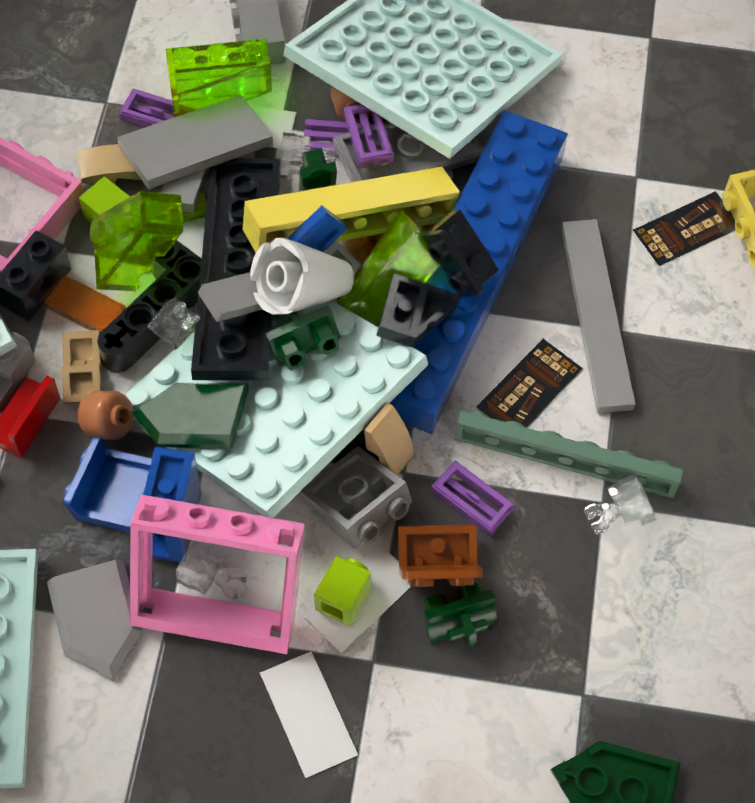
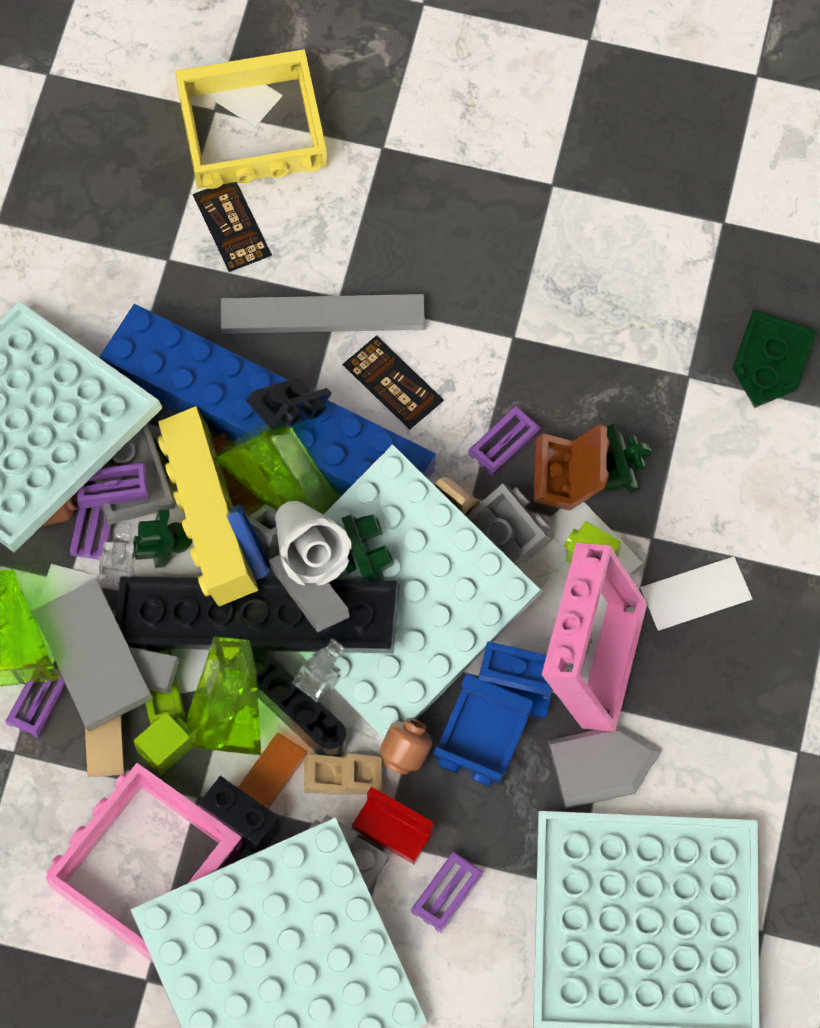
camera: 85 degrees left, 5 degrees up
tile [132,383,249,449] -> none
black wing [376,273,462,347] -> none
sand green plate [454,410,683,499] -> none
clear piece [584,474,657,535] -> none

